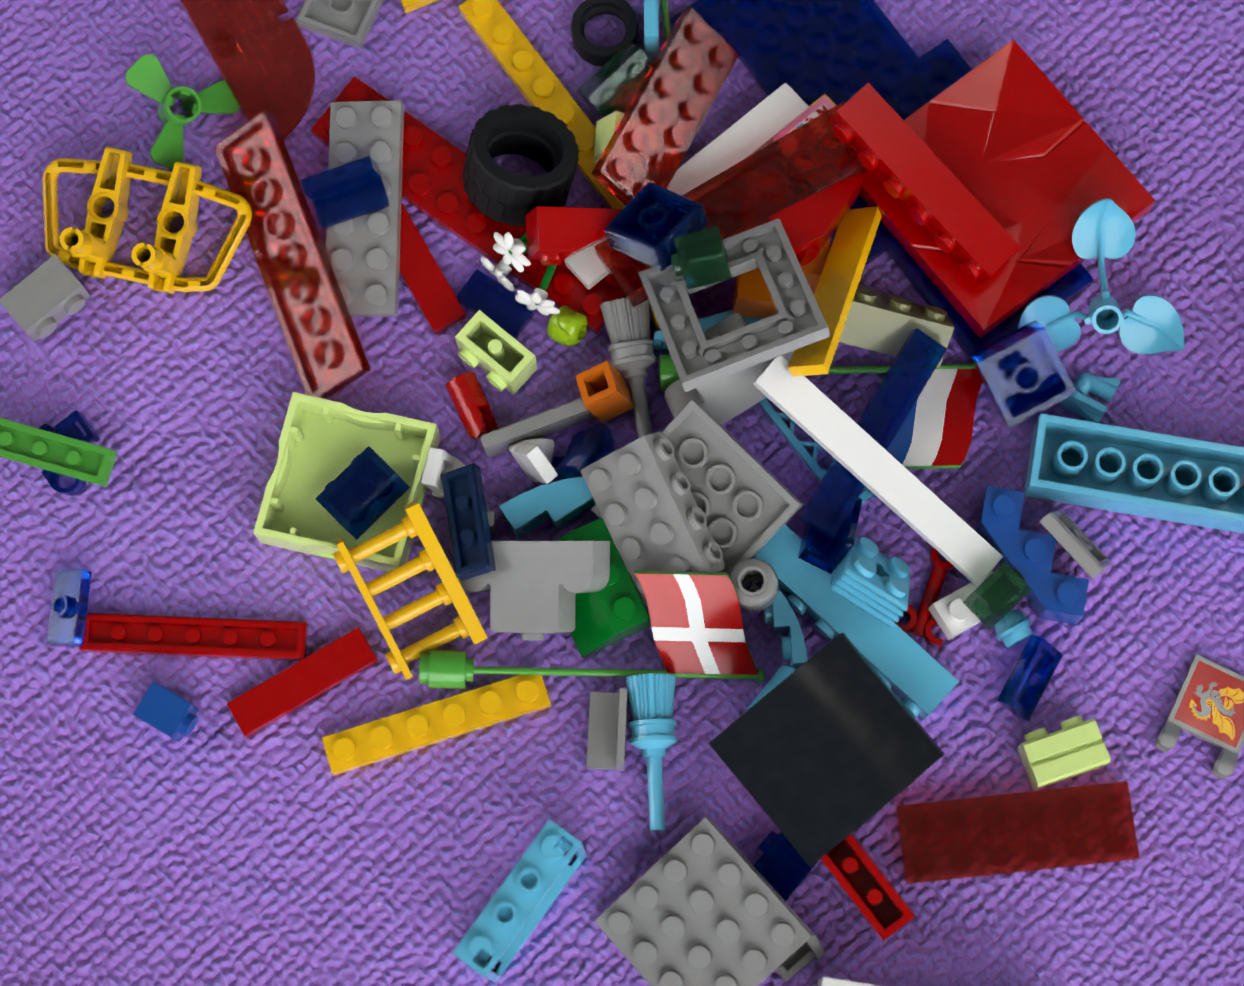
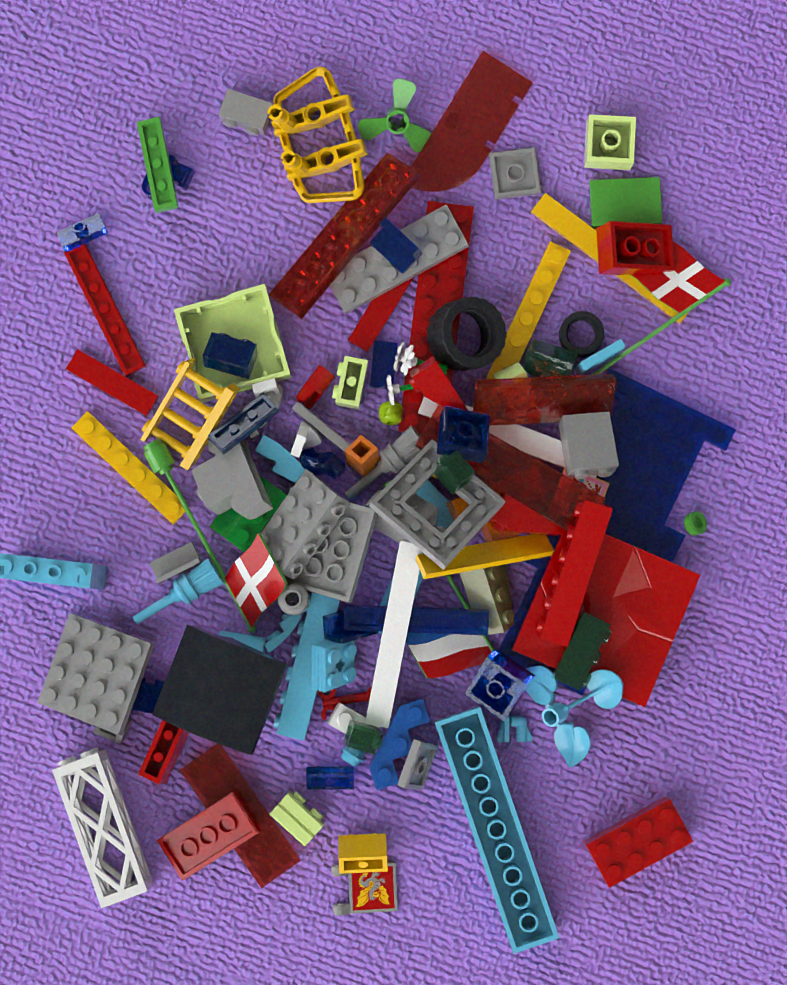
camera: 55 degrees right, 10 degrees up
blue brick [133,682,199,742] -> none
none -> tile [156,790,261,881]
none -> yellow brick [338,833,388,874]
none -> clear green brick [552,612,612,691]
none -> light grey brick [558,412,619,479]
none -> bright green tile [684,511,707,536]

